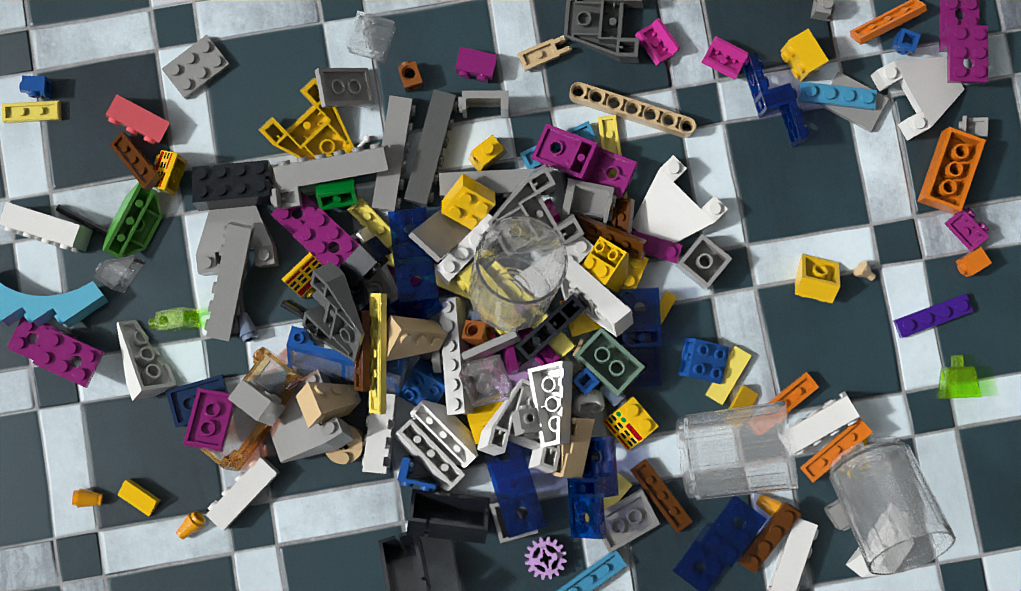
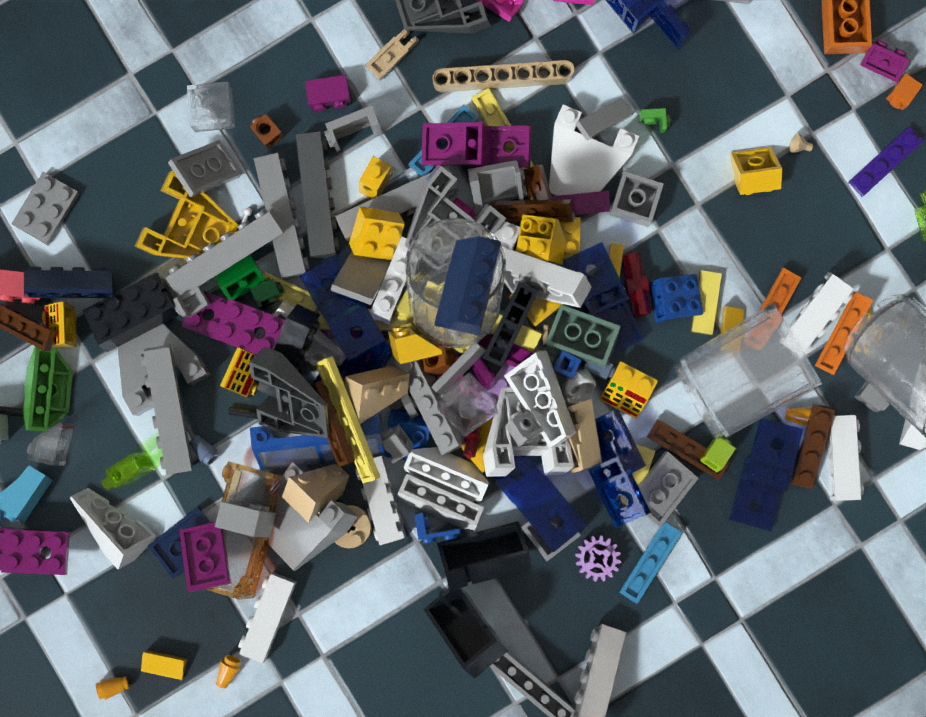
camera: 15 degrees left, 0 degrees up
none -> dark blue slope [24,267,113,298]
none -> dark green brick [250,278,285,310]
none -> light grey brick [381,424,413,463]
none -> yellow slope [388,325,442,364]
none -> dark blue slope [434,236,501,336]
none -> dark red axle [463,420,482,459]
none -> light grey tile [576,97,633,141]
none -> dark red piece [622,252,651,317]
none -> bright green bracket [638,108,670,133]
none -> lime brick [700,436,736,472]

